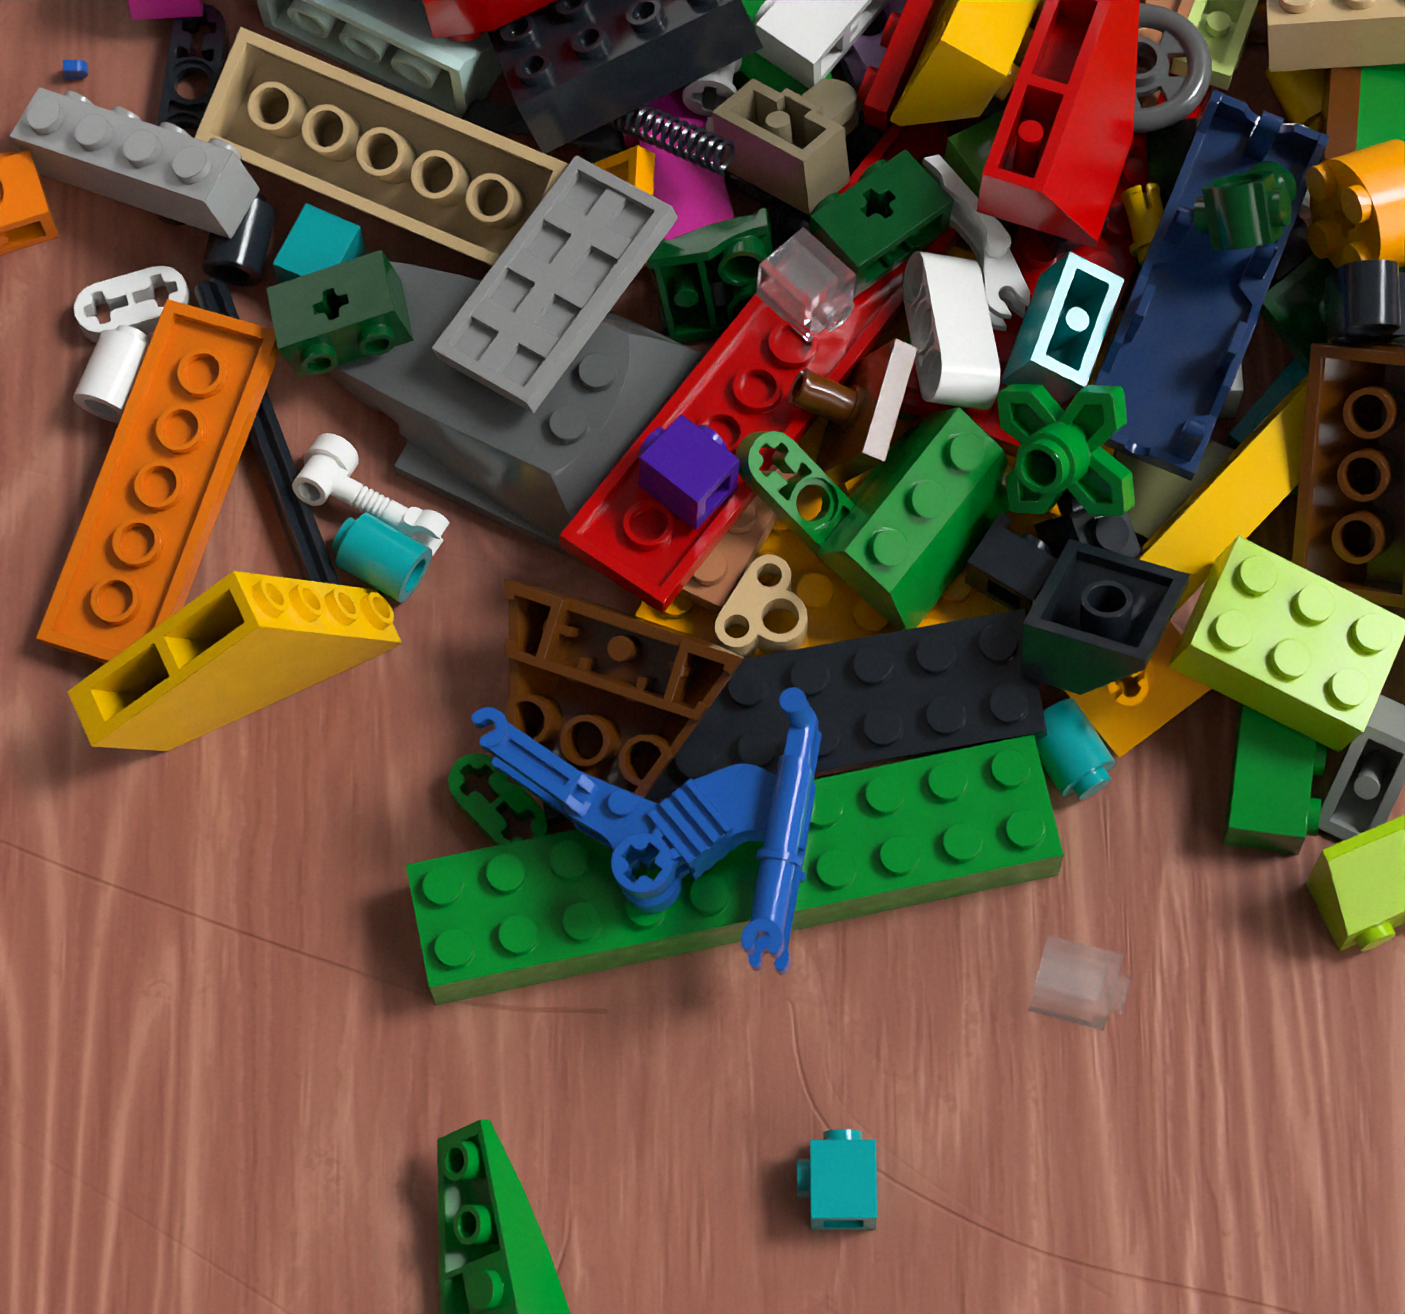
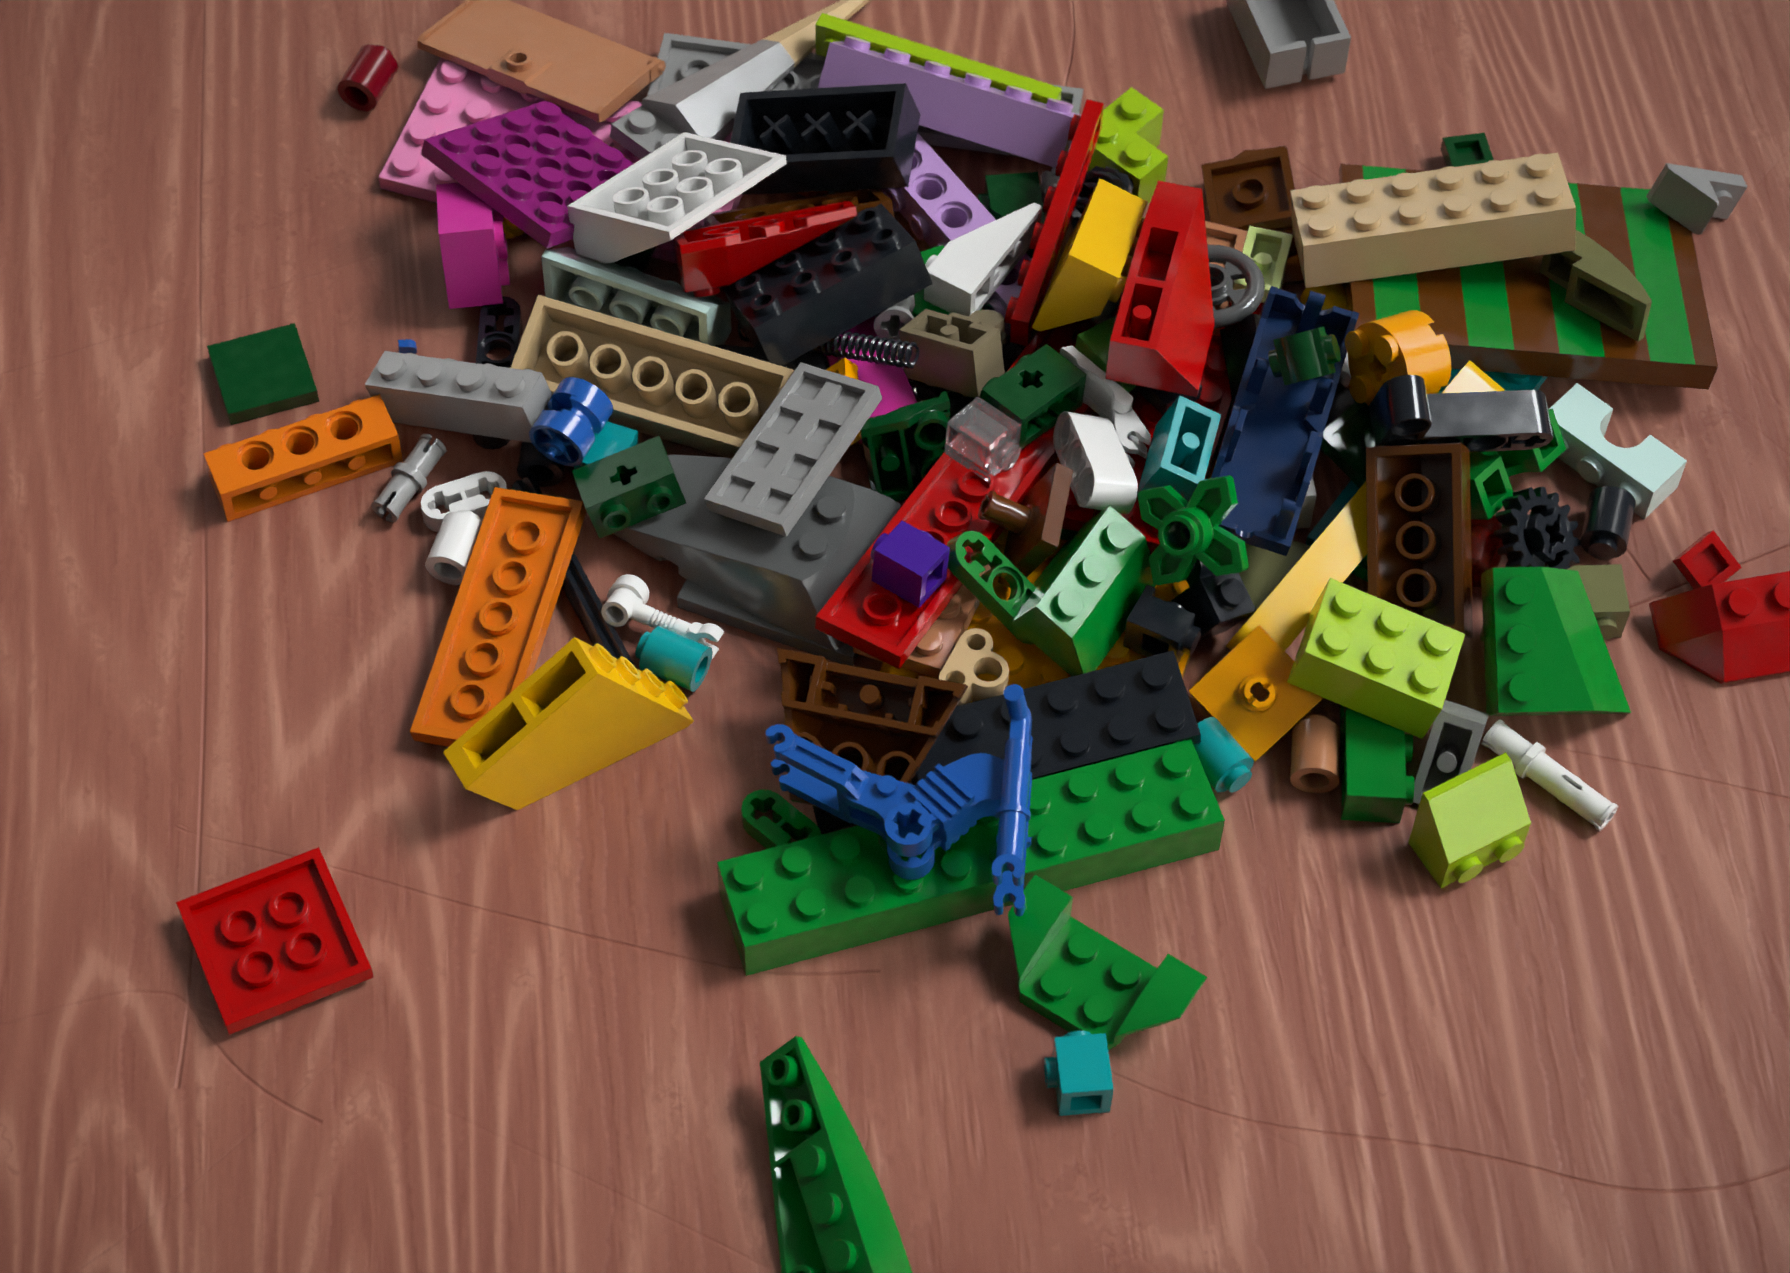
camera: 10 degrees left, 15 degrees down
black slope [1020,539,1190,695] -> none
clear brick [1028,935,1131,1030] -> none
yellow pin [1120,183,1164,266] -> none
none -> light grey pin [371,433,447,523]
none -> blue wheel [529,377,613,466]
none -> green piece [1008,874,1207,1051]
none -> nougat brick [1290,715,1341,793]

